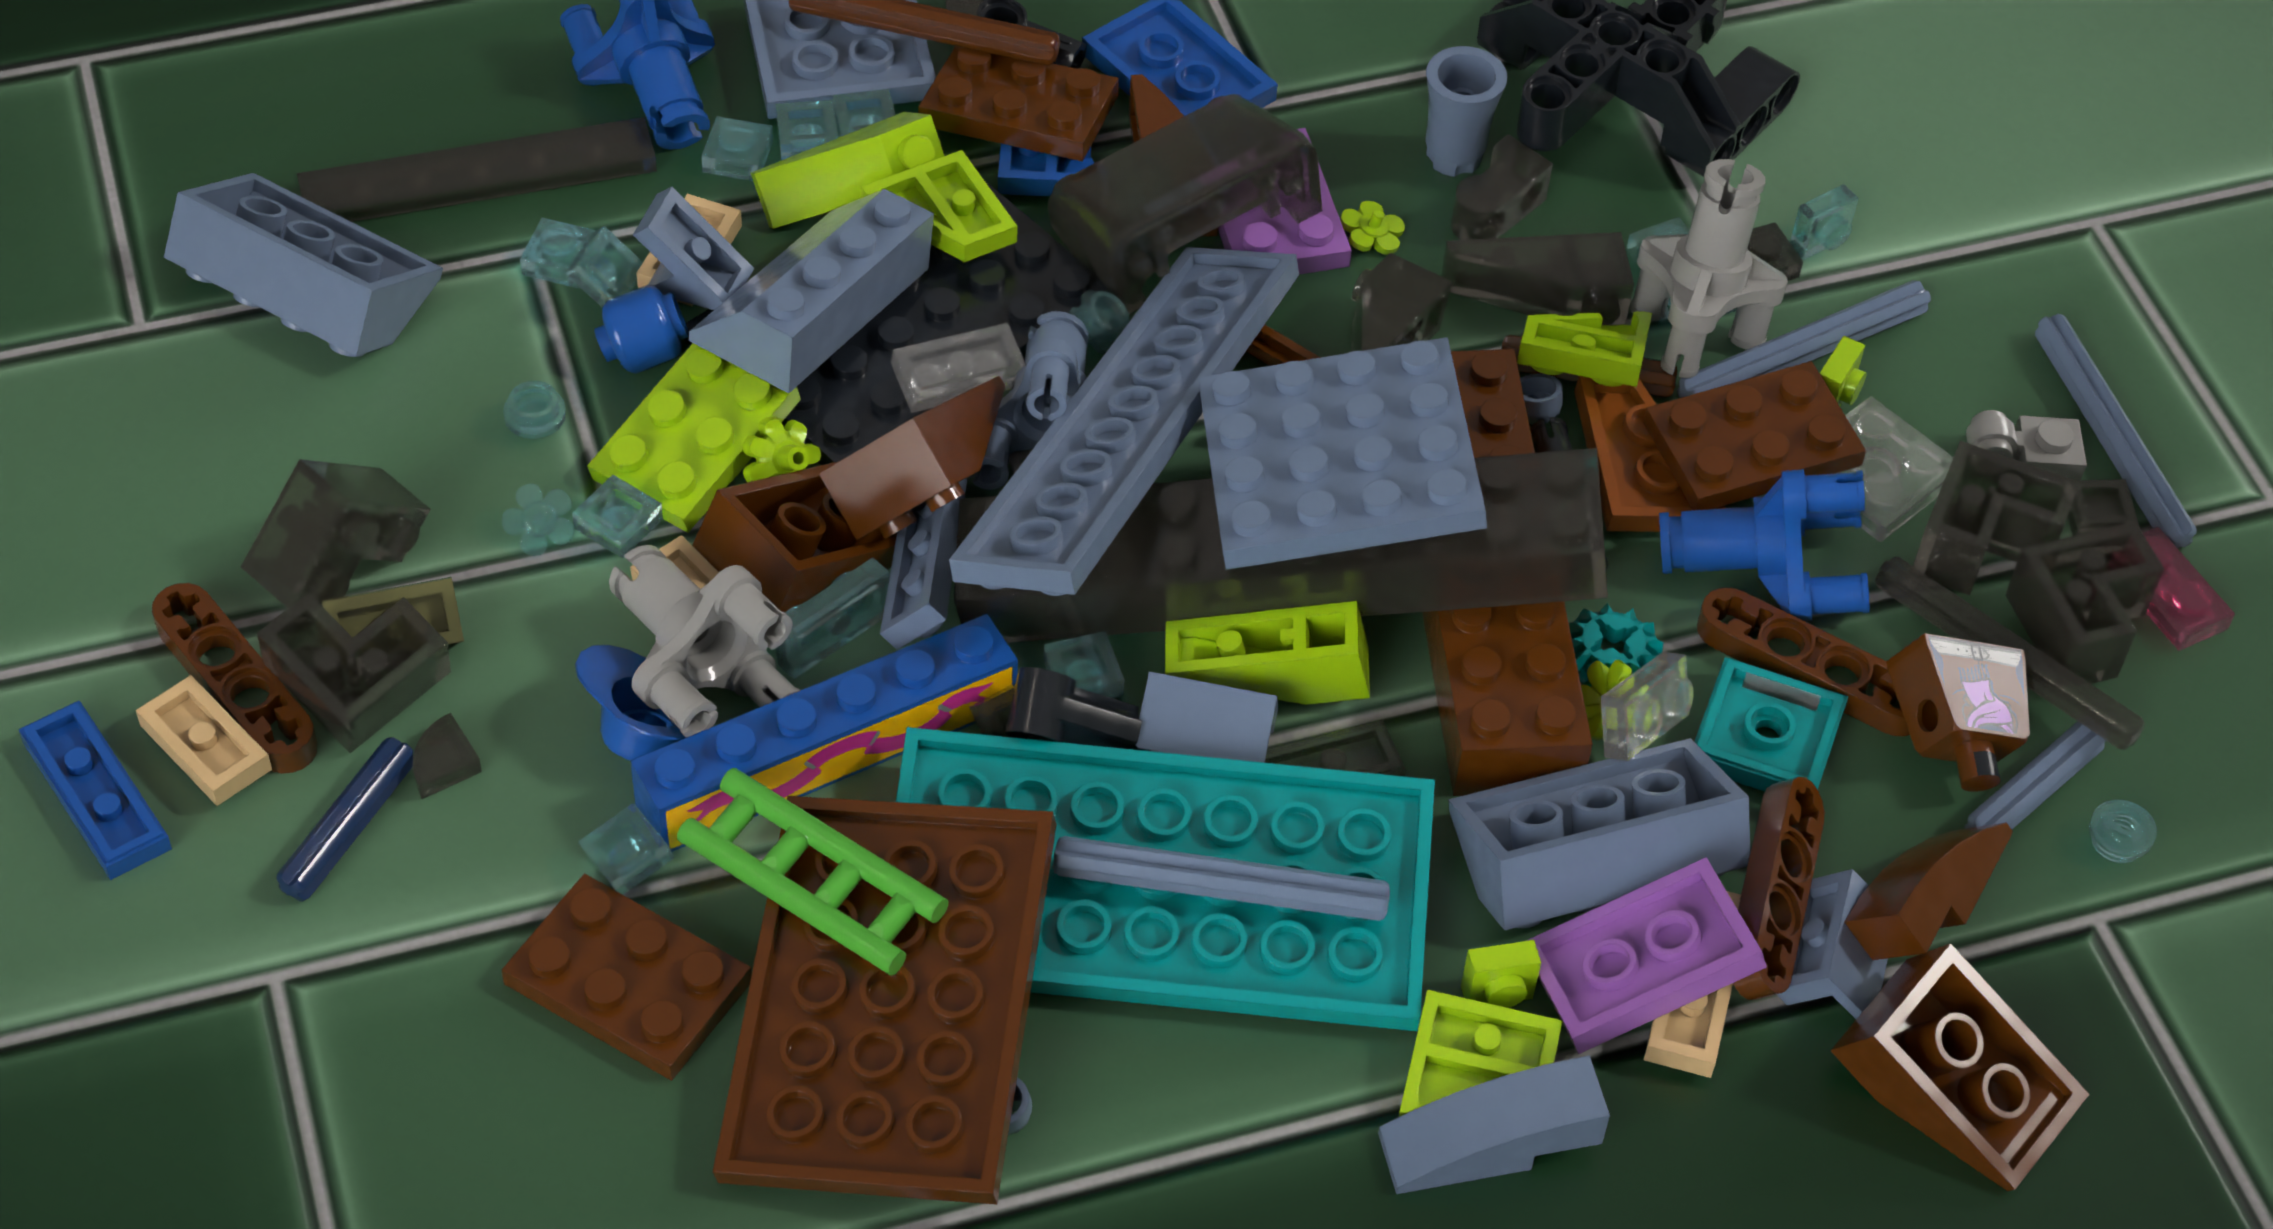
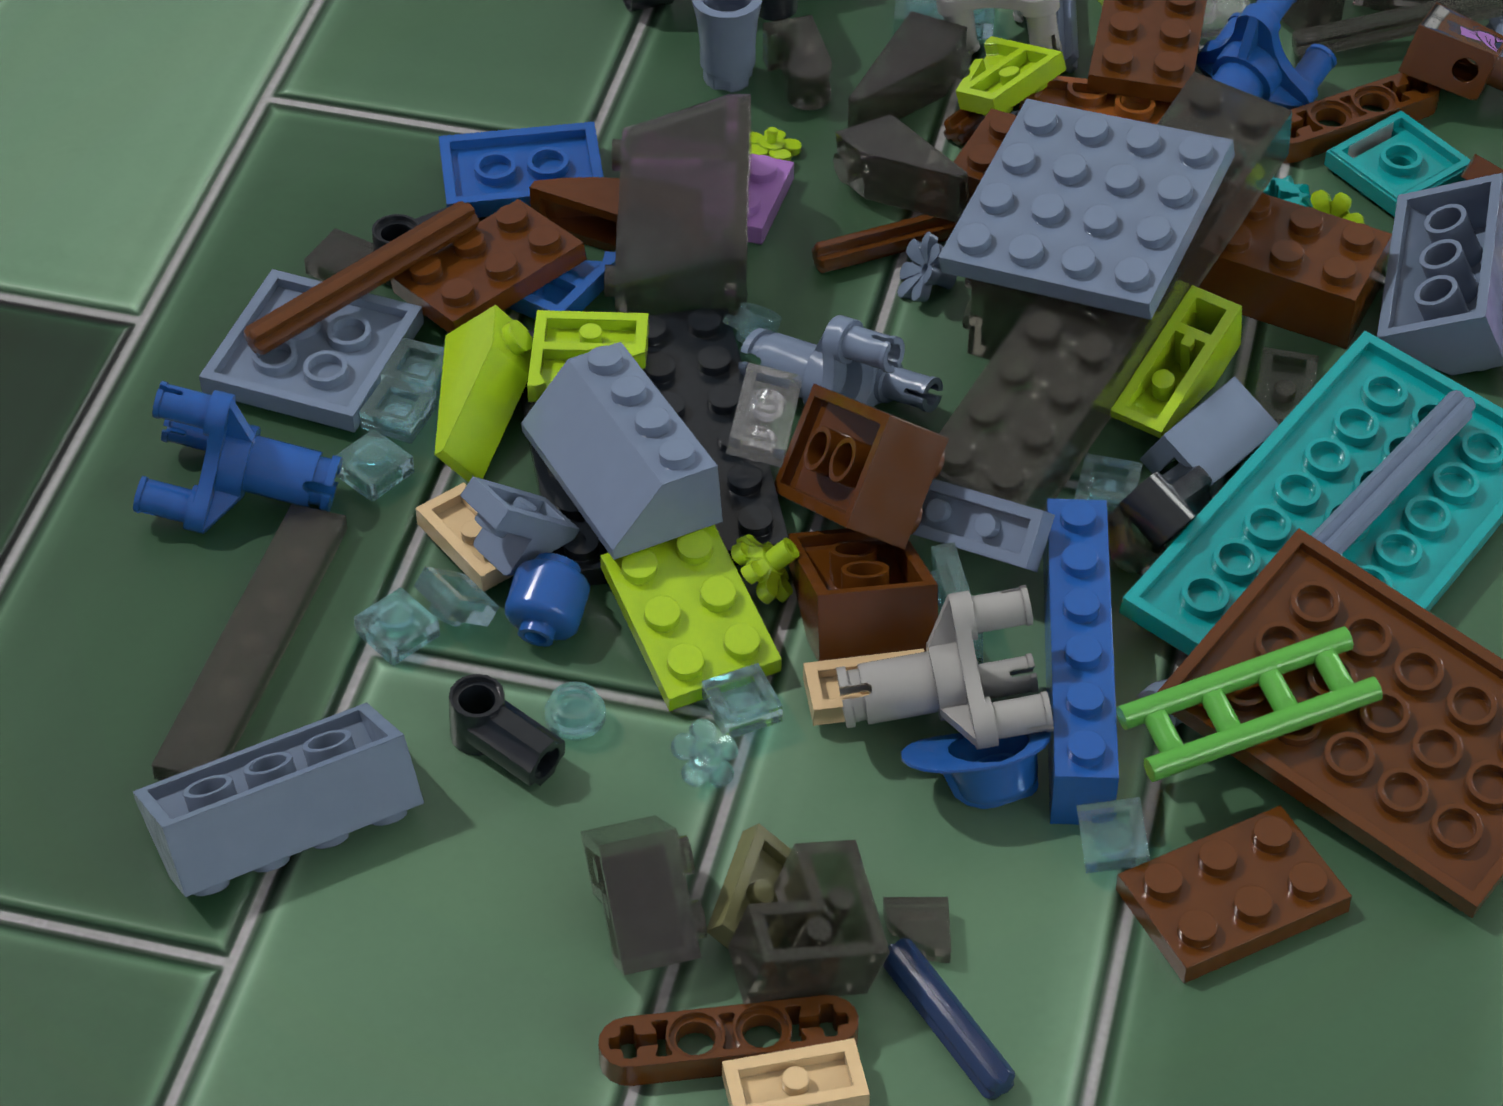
camera: 55 degrees left, 5 degrees down
sand blue plate [949,247,1299,596] -> none
clear plate [1601,652,1693,761] -> none
none -> black piece [449,674,565,786]

